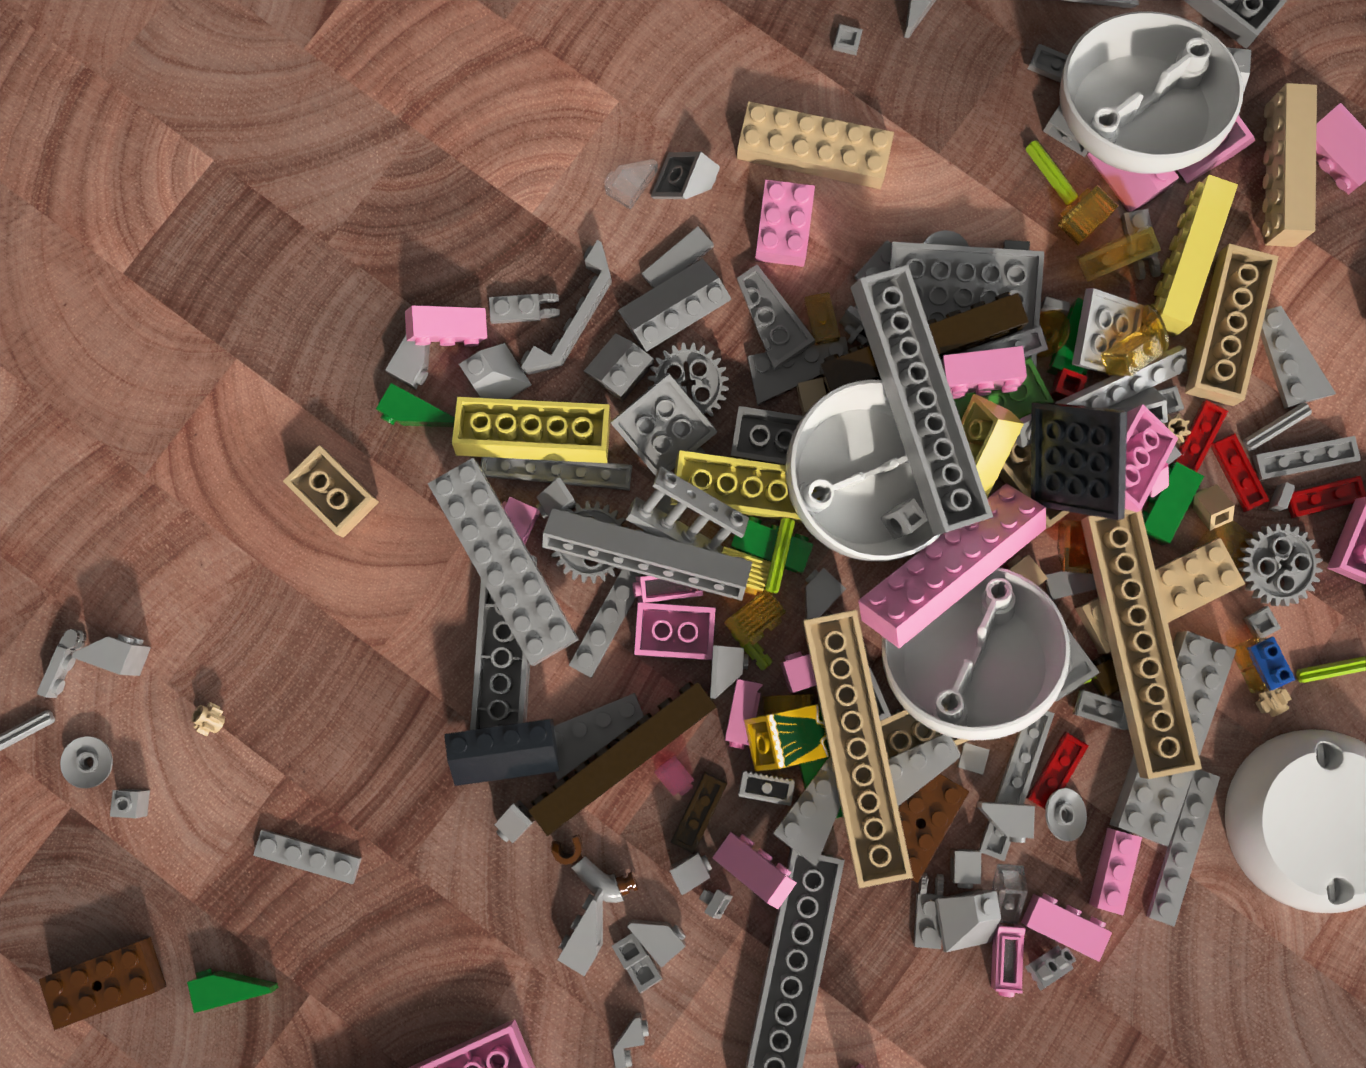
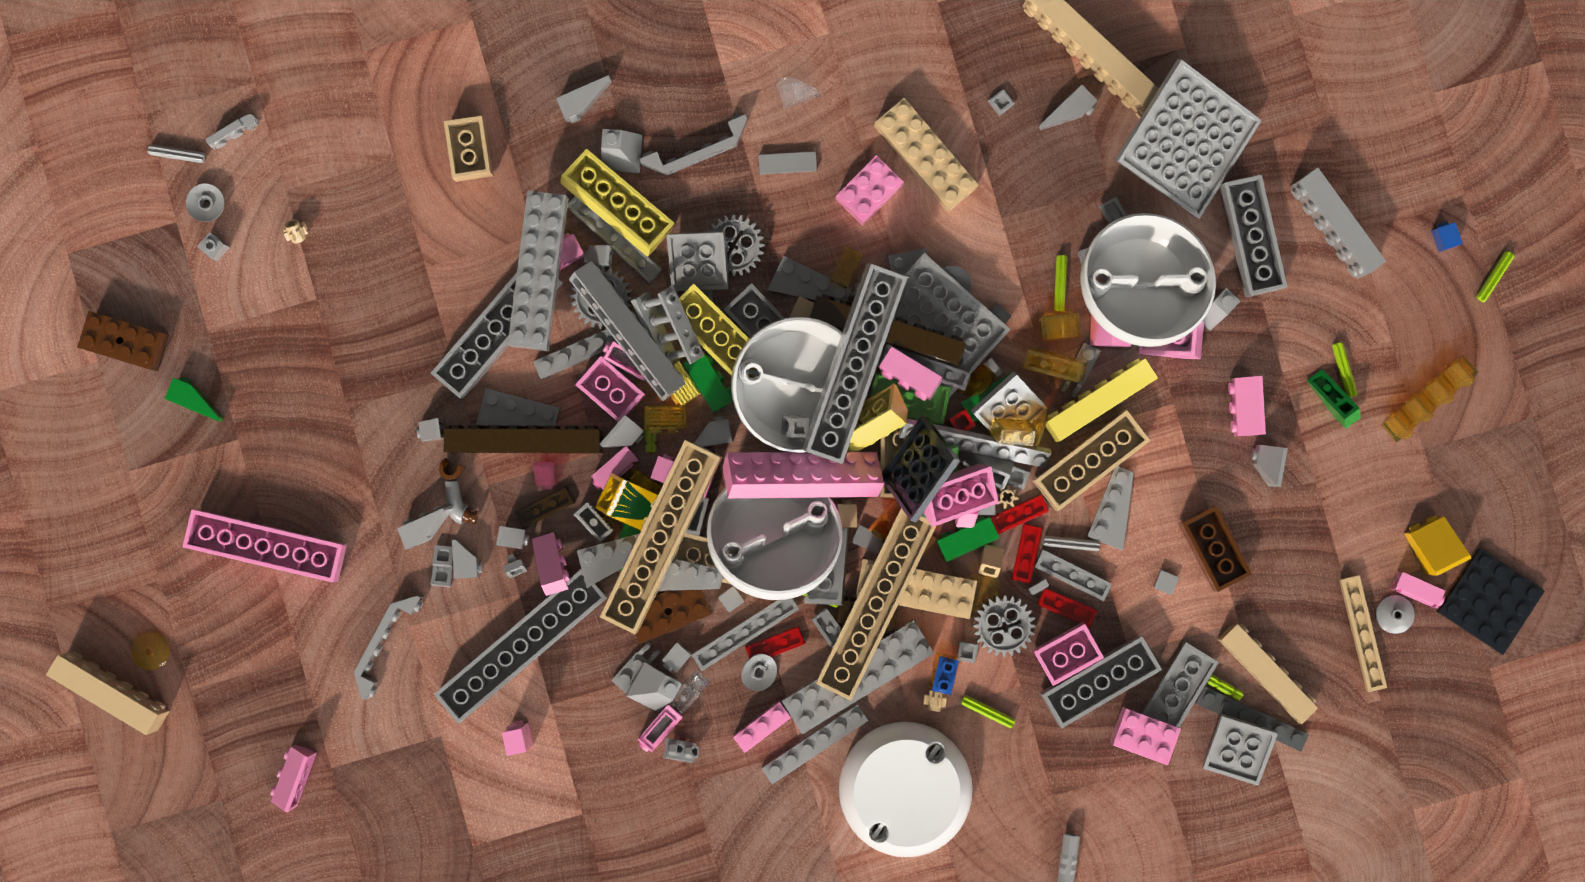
camera: 30 degrees right, 5 degrees up
light grey slope [72,634,151,676] -> none
light grey plate [253,829,362,884] -> none
green slope [376,383,455,427] -> none
bright pink brick [405,306,487,347] -> none
black slope [444,719,560,786] -> none
light grey hinge [489,293,560,324] -> none
light grey slope [584,333,654,403] -> none
light grey slope [618,259,732,352] -> none
light grey slope [651,152,720,199] -> none
light grey wing [737,265,815,371] -> none
lime axle [765,518,795,593] -> none
light grey slope [977,801,1035,843] -> none
bright pink brick [1021,893,1112,961] -> none
tan brick [1262,83,1317,247] -> none

